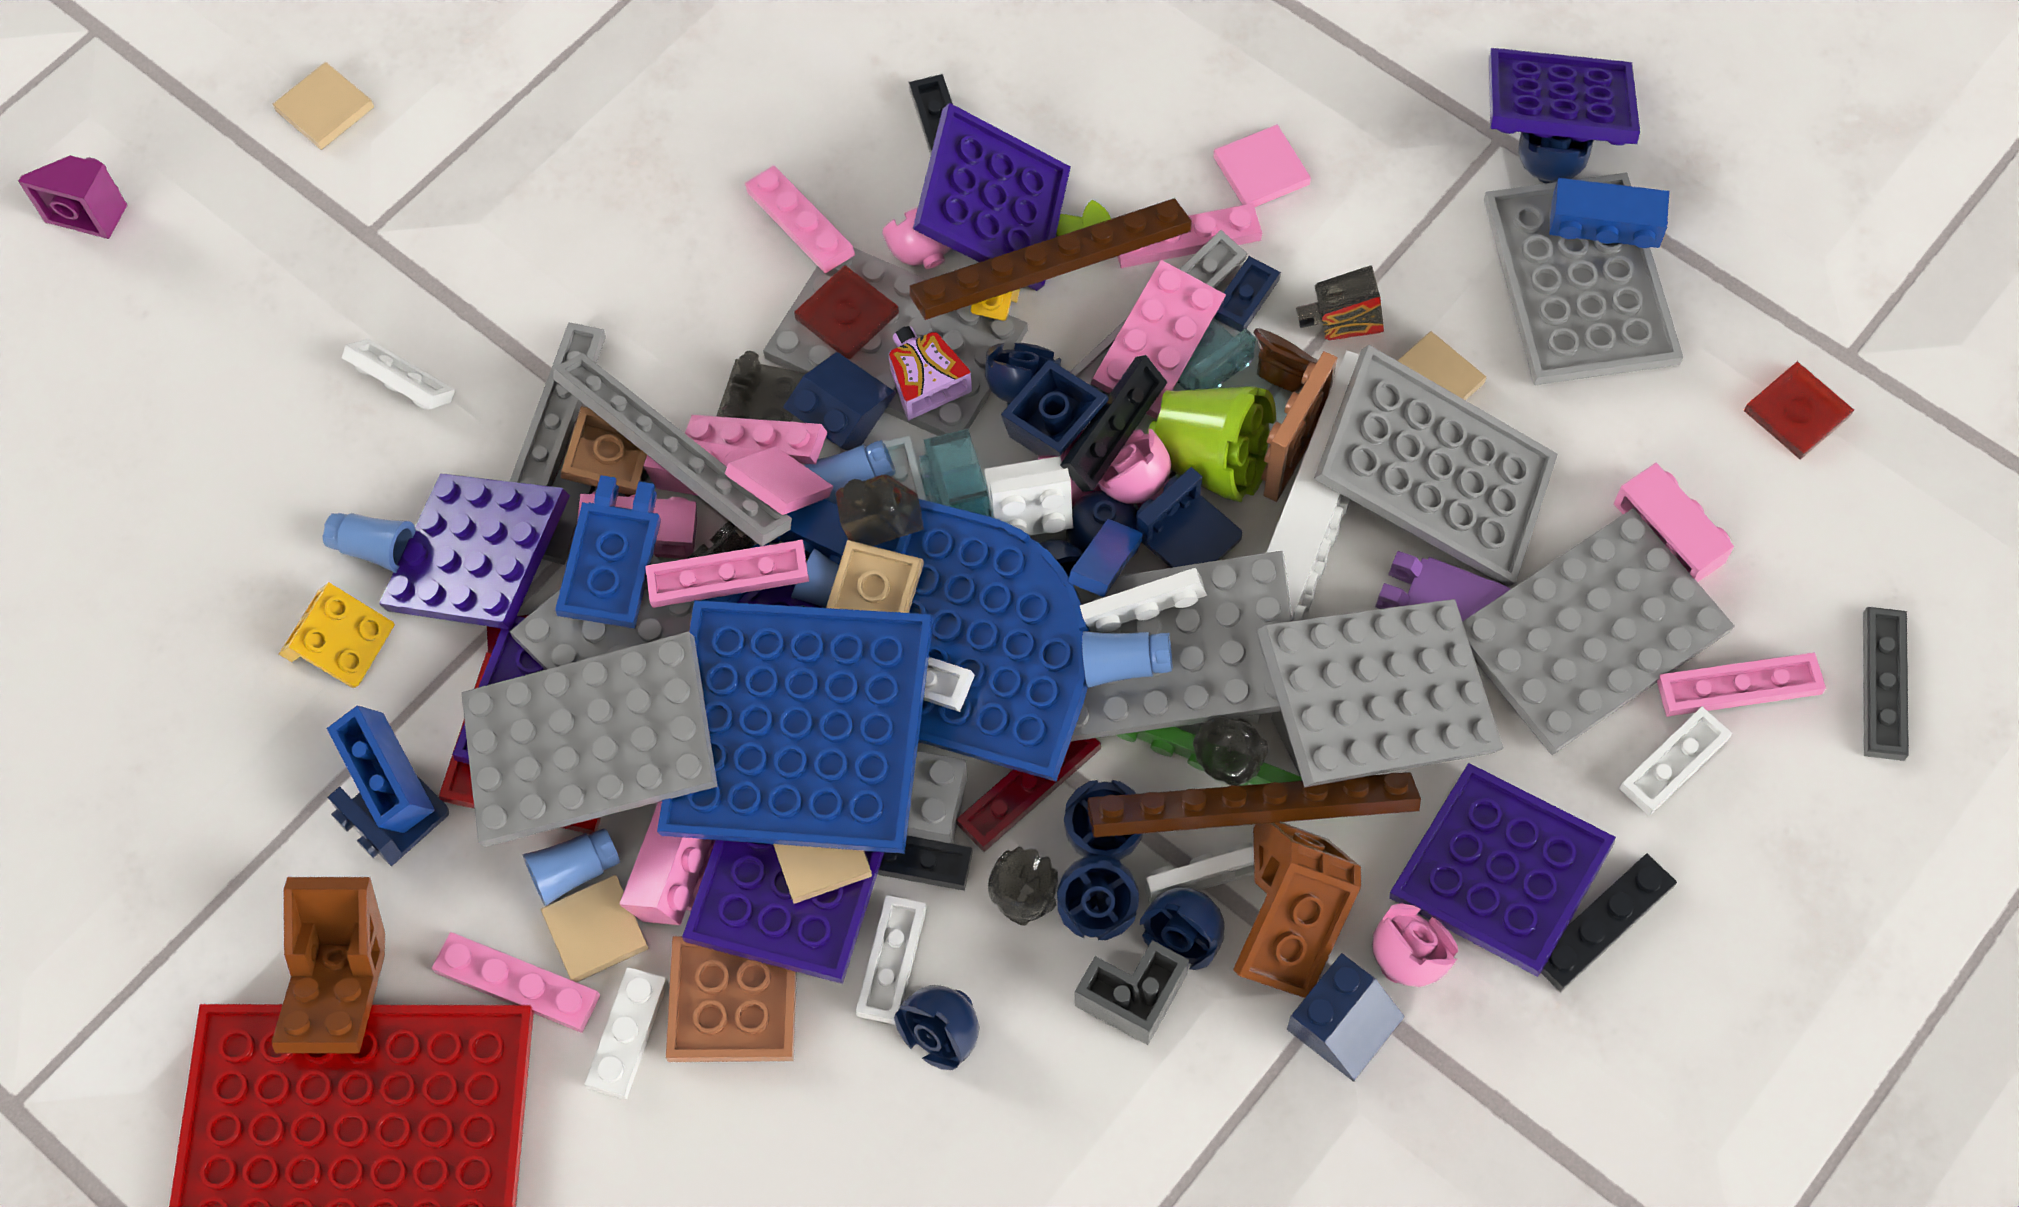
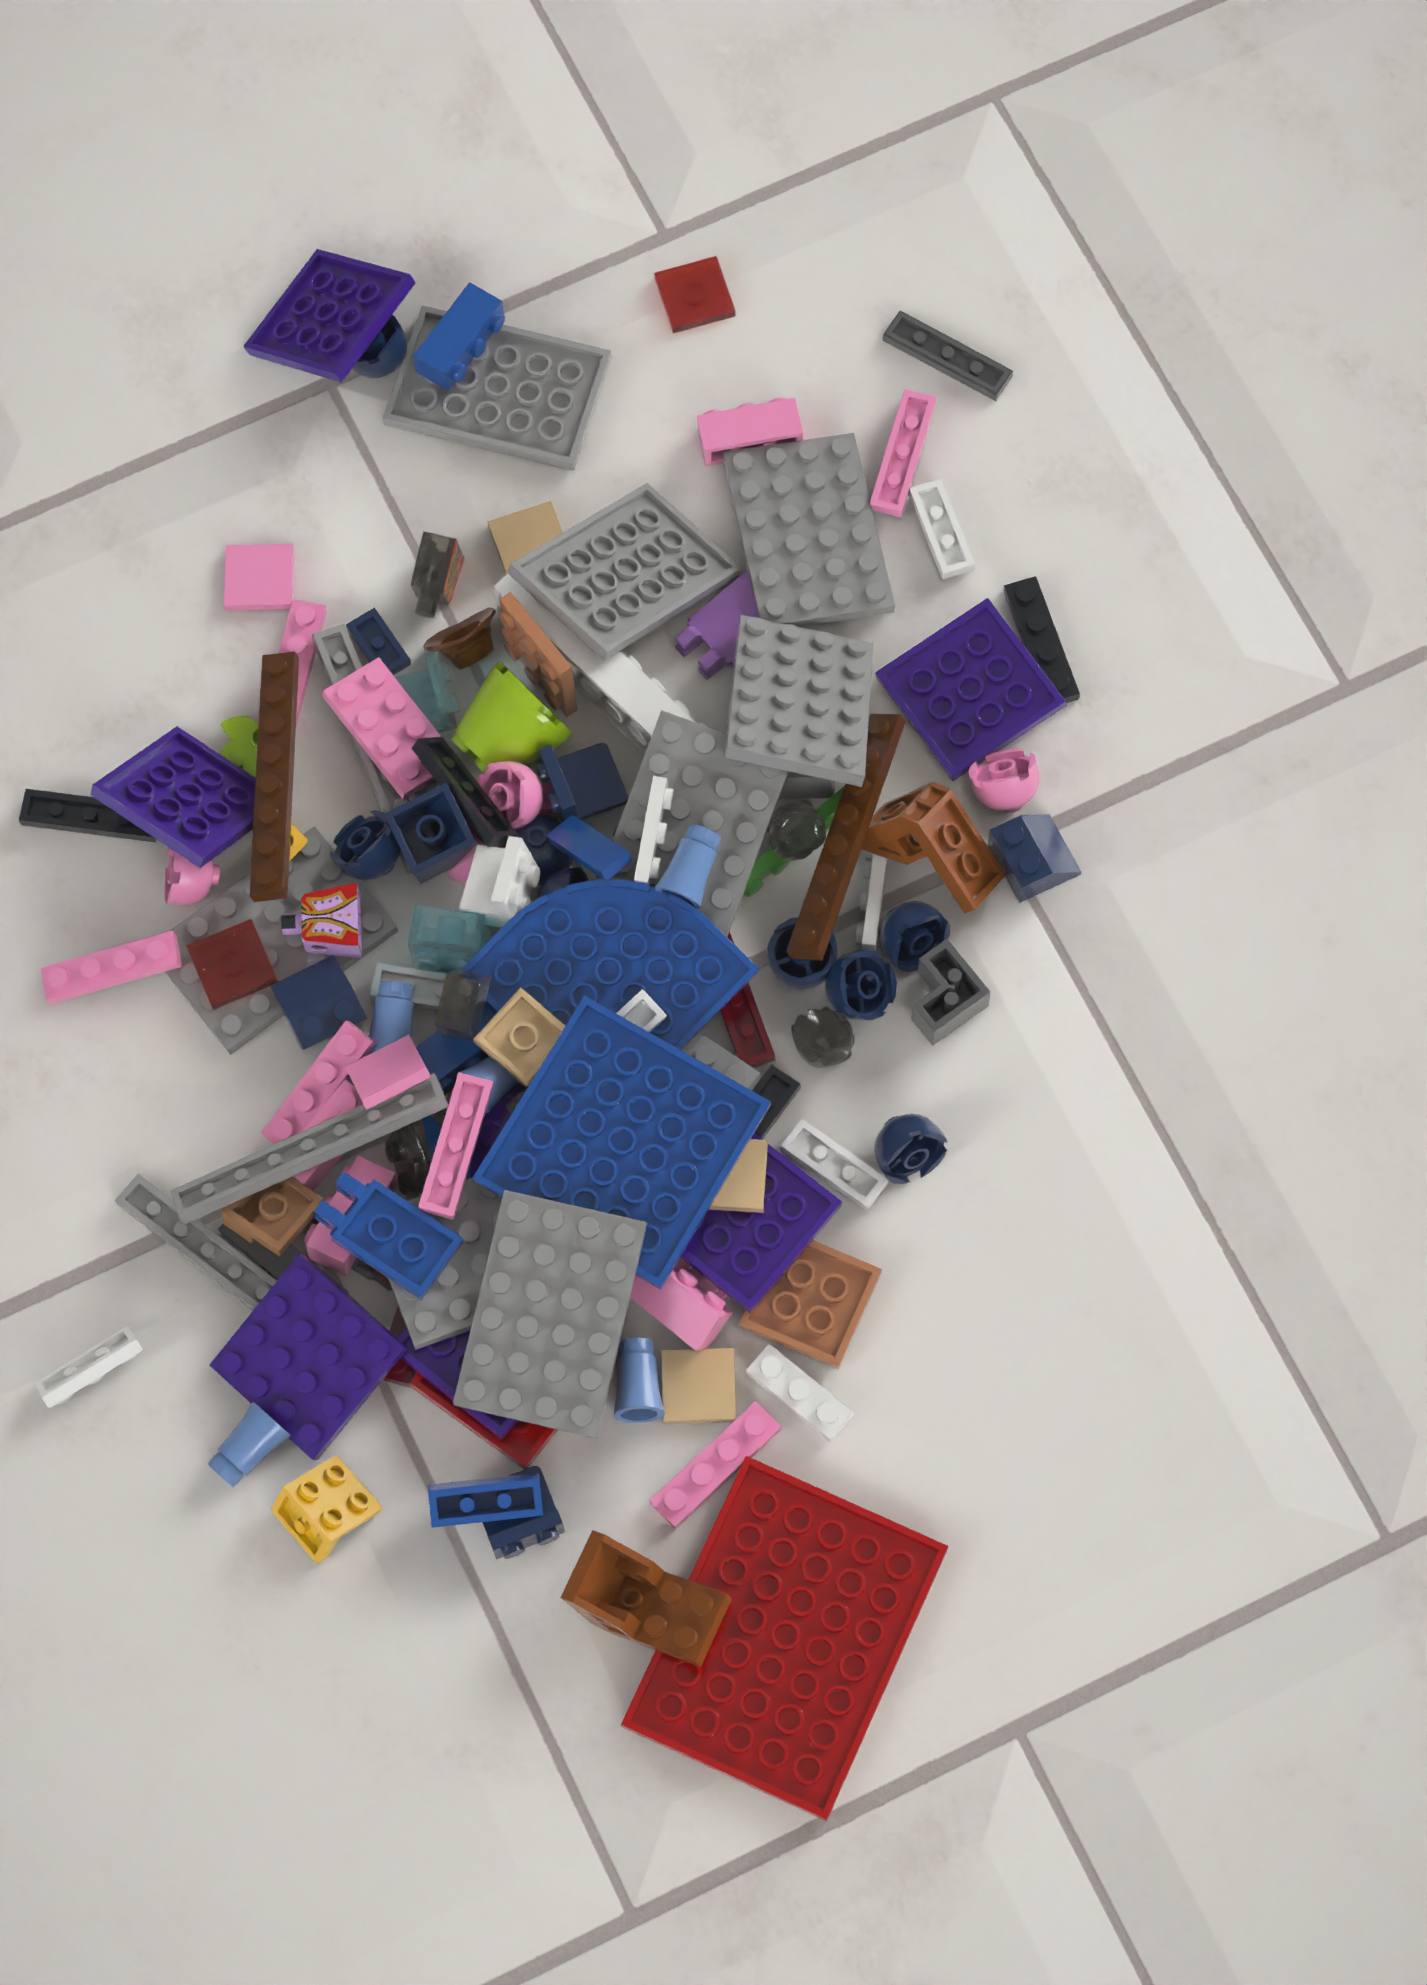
camera: 65 degrees left, 5 degrees up
clear smoke hinge [716,351,806,422] -> none

